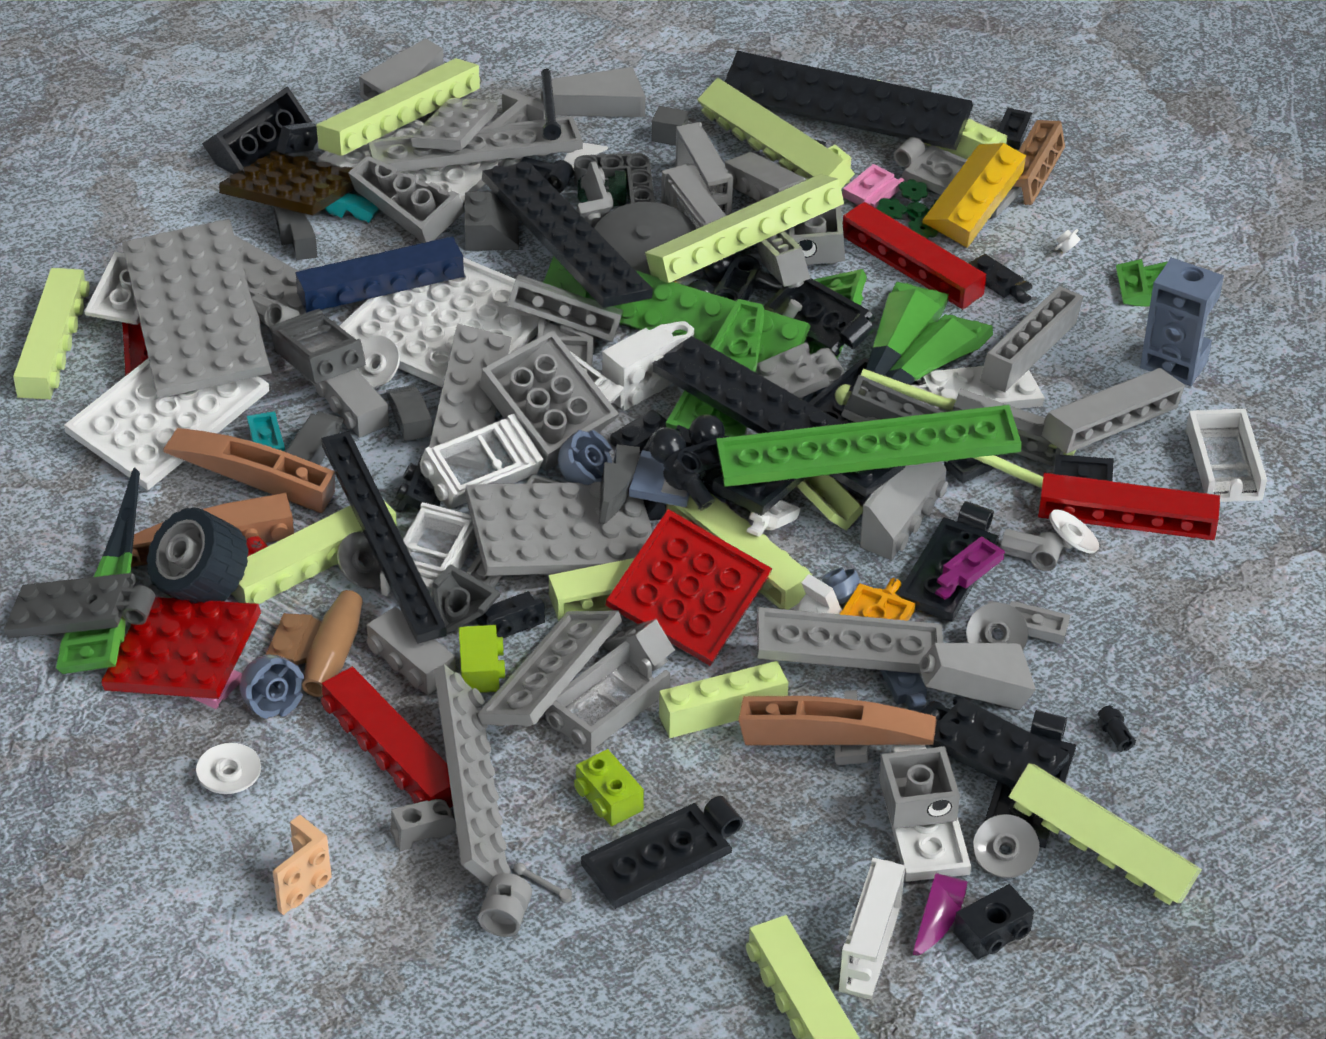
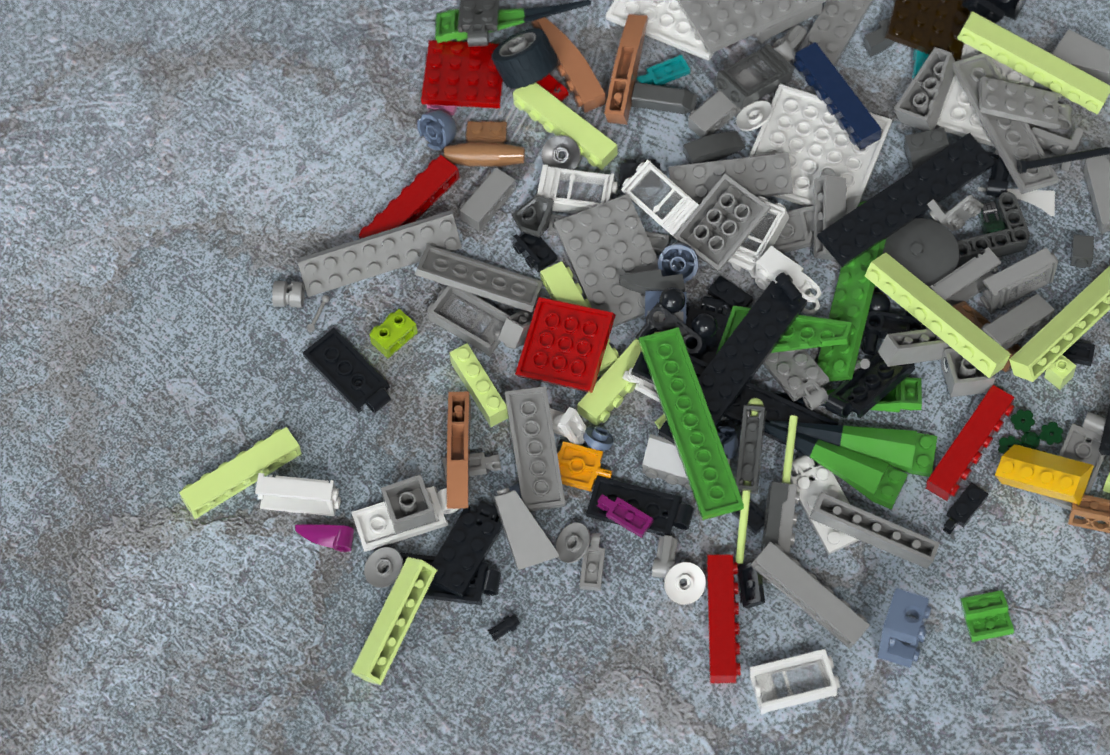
camera: 85 degrees right, 20 degrees up
white dish [196,743,261,794] -> none
light nougat bracket [273,815,332,915] -> none
black plate [321,431,447,644] -> none
light grey leg [390,799,456,852] -> none
lime brick [459,625,505,693] -> none
bright pink plate [842,164,904,208] -> none
black brick [953,884,1034,960] -> none
white plate [1054,229,1081,254] -> none
none -> black animal [775,272,802,303]

